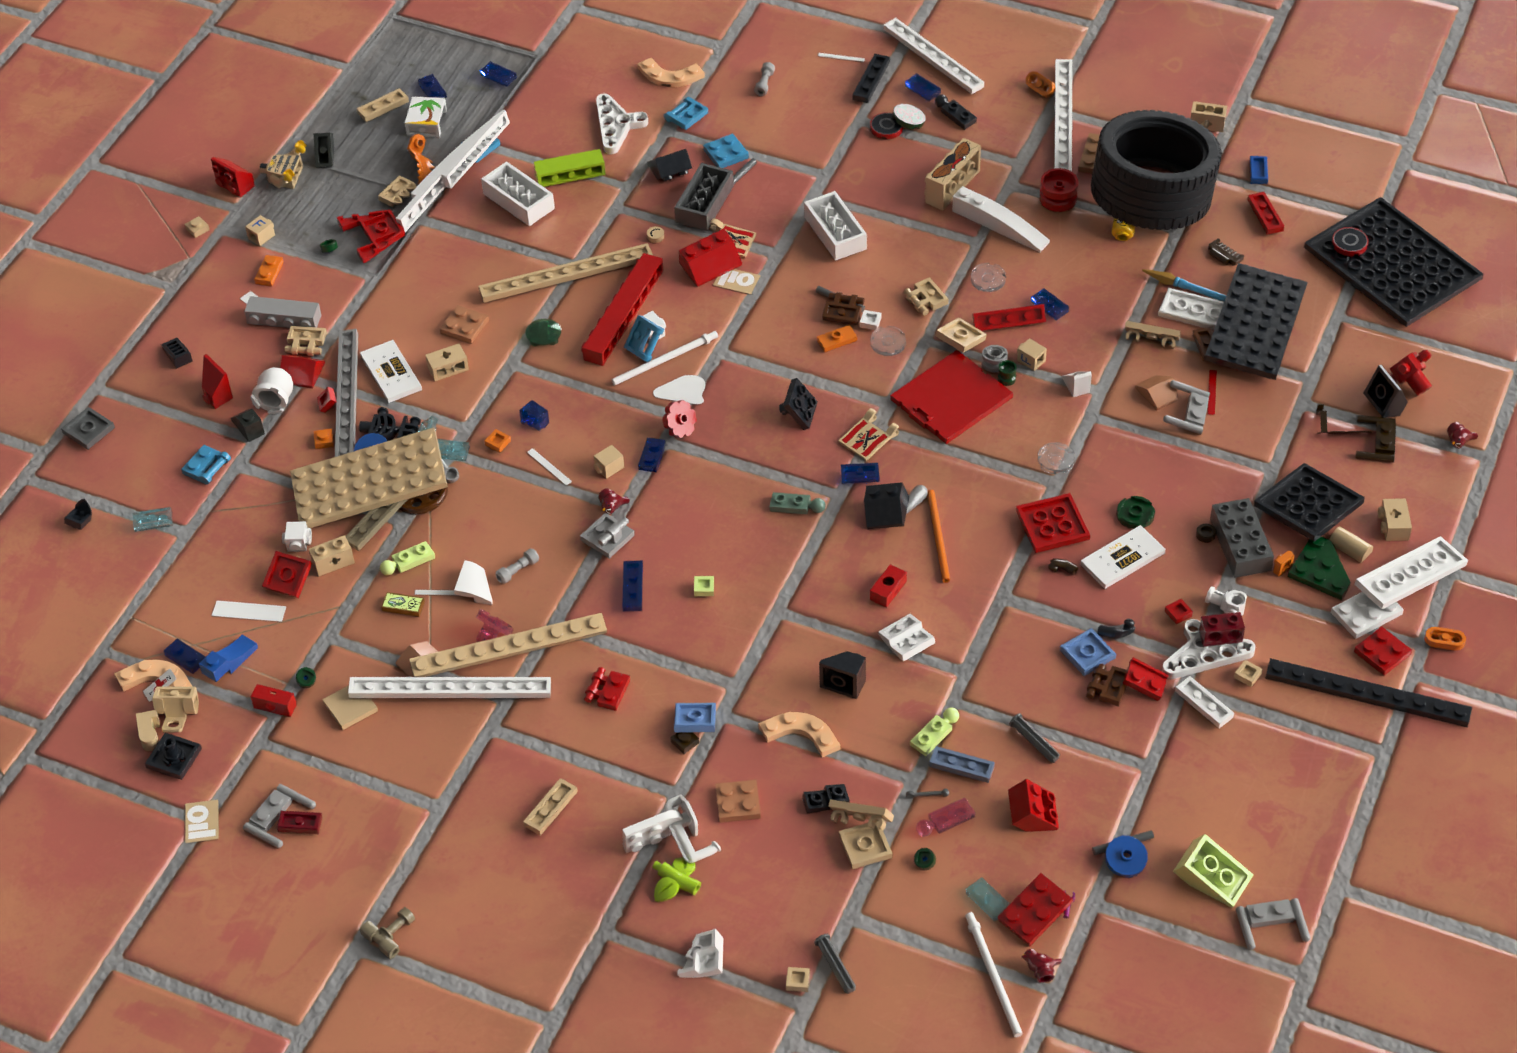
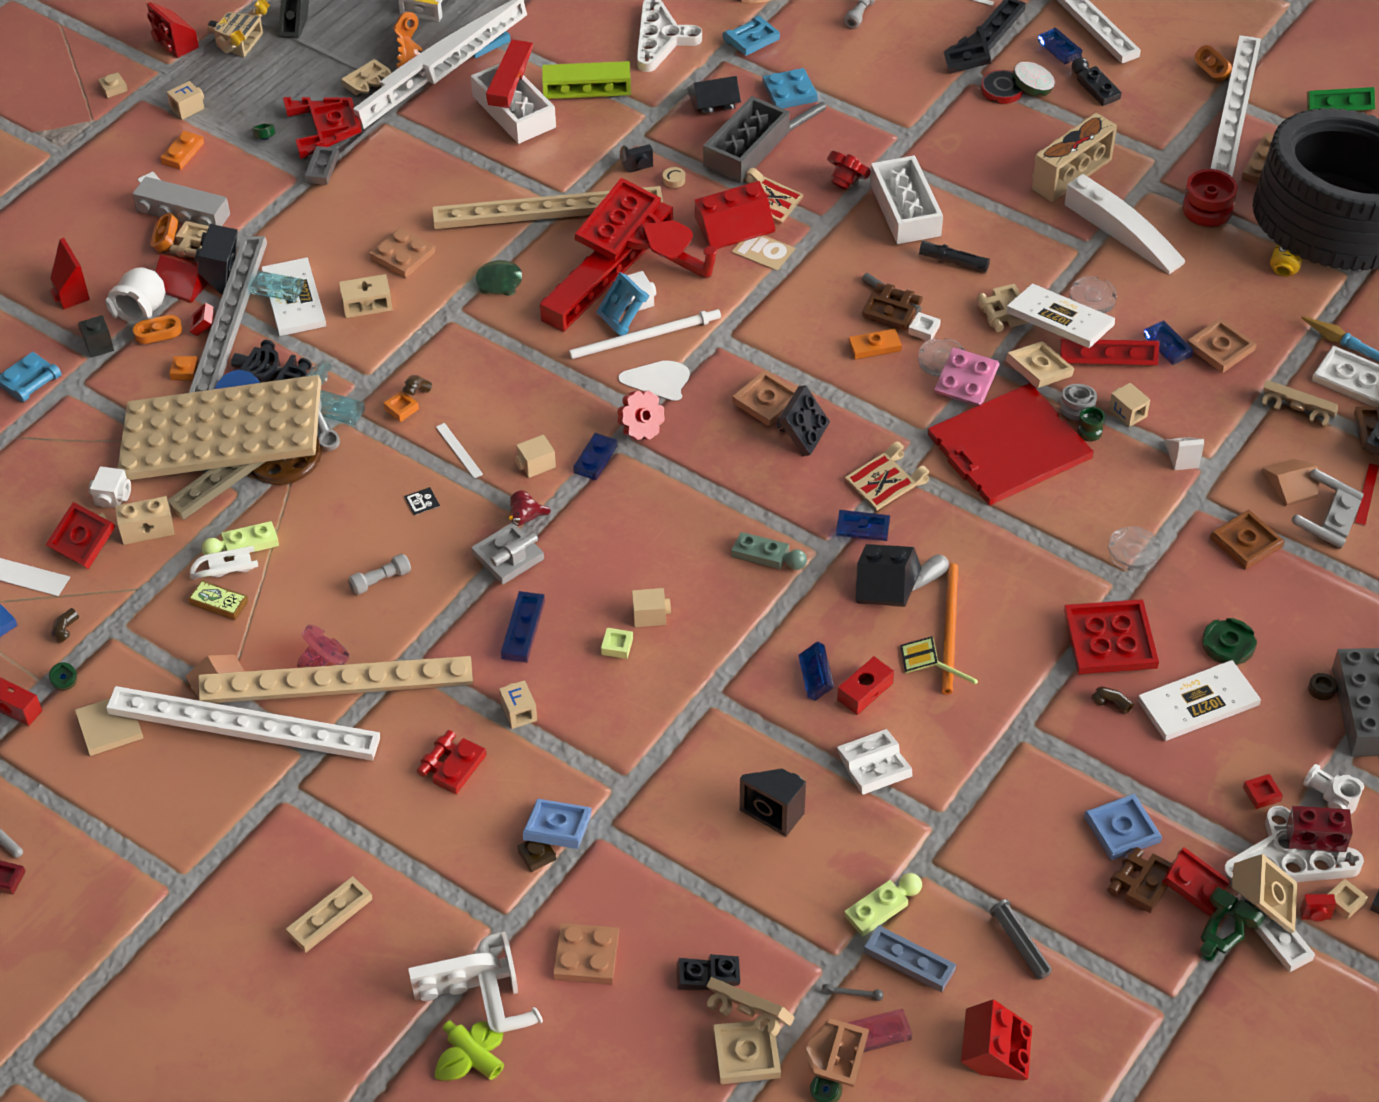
camera: 10 degrees right, 0 degrees up
black slope [161,338,193,369] -> none
dark tan bar [360,907,415,960] -> none
white sticker [415,590,455,595] -> none
white slope [454,560,493,605] -> none
clear blue brick [519,400,550,431] -> none
light nougat plate [758,712,840,757] -> none
black arm [1097,619,1135,639] -> none
none -> dark brown arm [51,608,79,643]
none -> orange plate [133,315,182,344]
none -> orange plate [150,213,178,252]
none -> white piece [190,546,258,580]
none -> black slope [195,224,238,294]
none -> clear light blue plate [250,271,304,302]
none -> flat silver plate [305,146,339,185]
none -> dark brown arm [403,375,432,396]
none -> black sticker [404,487,440,515]
none -> red slope [486,39,533,108]
none -> tan brick [499,680,537,729]
none -> red plate [574,177,717,278]
none -> black plate [620,144,653,172]
none -> tan brick [632,588,671,627]
none -> nougat plate [732,370,796,427]
none -> clear blue plate [798,641,834,701]
none -> nougat slope [805,1018,869,1087]
none -> red plant [827,150,871,190]
none -> piece [900,636,978,684]
none -> black pin [919,240,990,273]
none -> bright pink plate [934,347,999,406]
none -> black wing [944,25,992,74]
none -> white tile [1006,283,1115,348]
none -> nougat plate [1186,318,1257,373]
none -> dark green piece [1200,887,1265,962]
none -> dark orange tile [1210,509,1285,570]
none -> tan slope [1232,854,1297,933]
none -> red plate [1300,894,1336,922]
none -> green plate [1307,87,1376,111]

